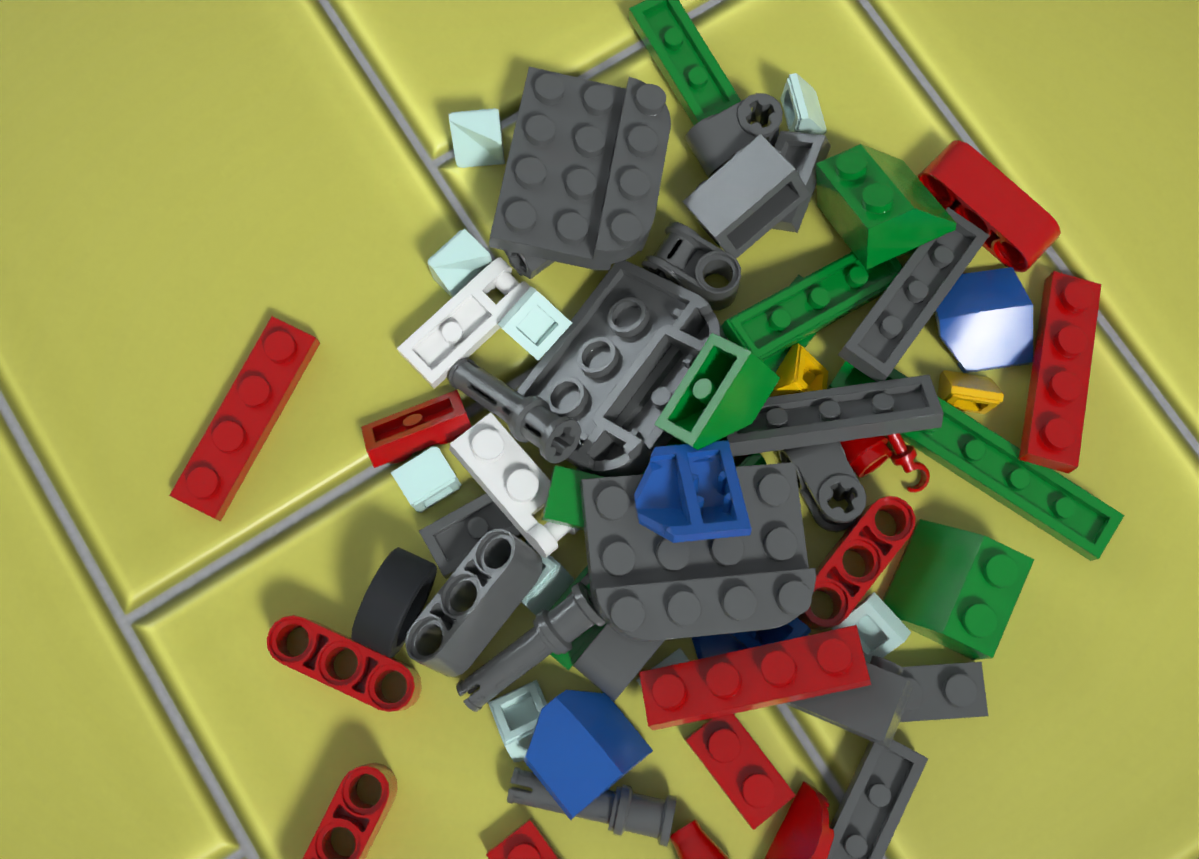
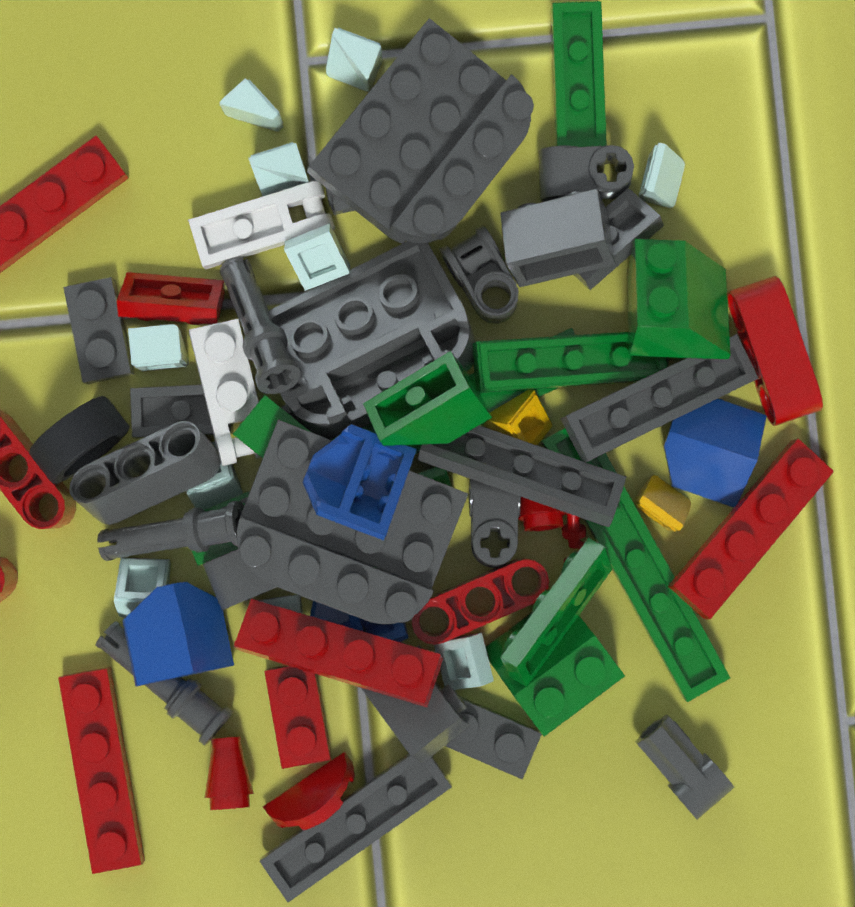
camera: 30 degrees right, 10 degrees up
none -> dark grey plate [63,277,135,384]
none -> light aqua slope [219,78,283,132]
none -> green plate [500,538,613,687]
none -> dark grey piece [635,714,735,820]

